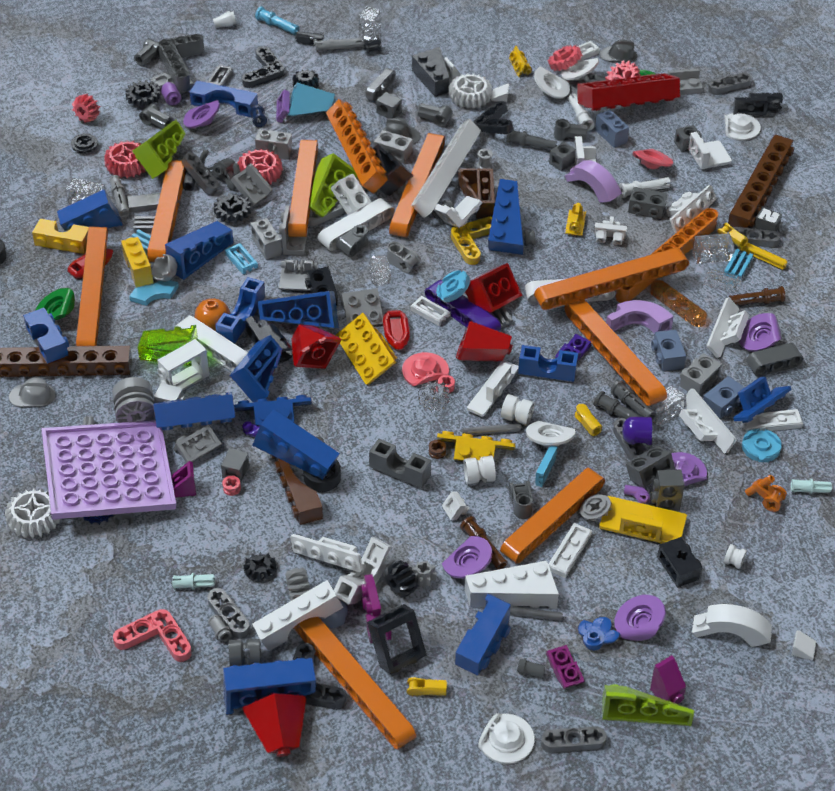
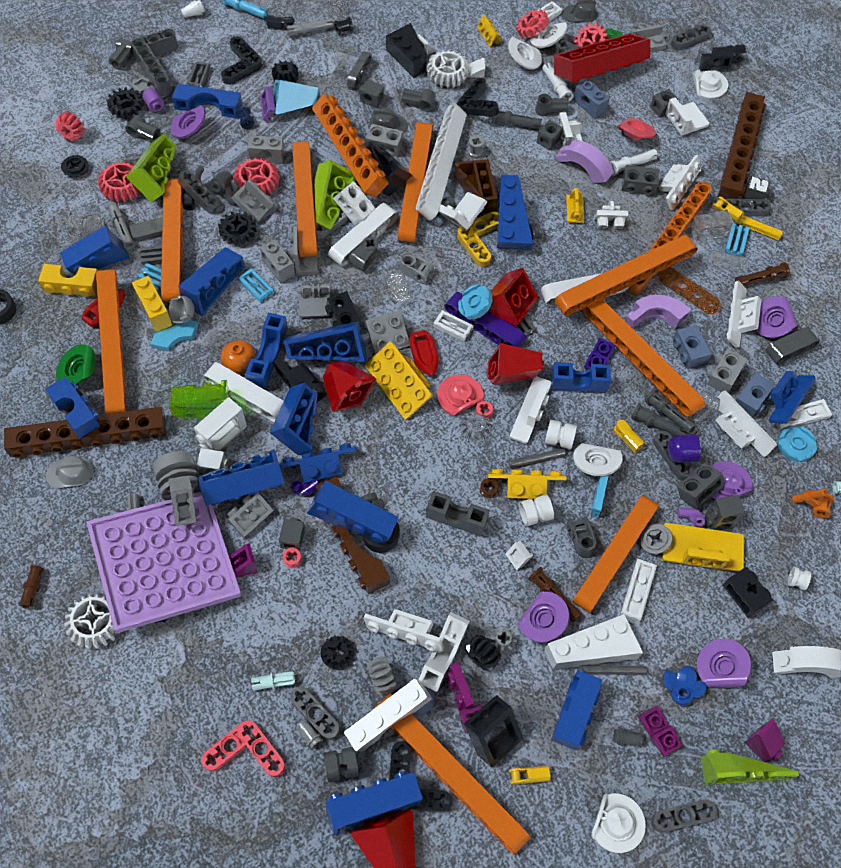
camera: 10 degrees left, 15 degrees up
none -> light grey brick [169,476,196,526]

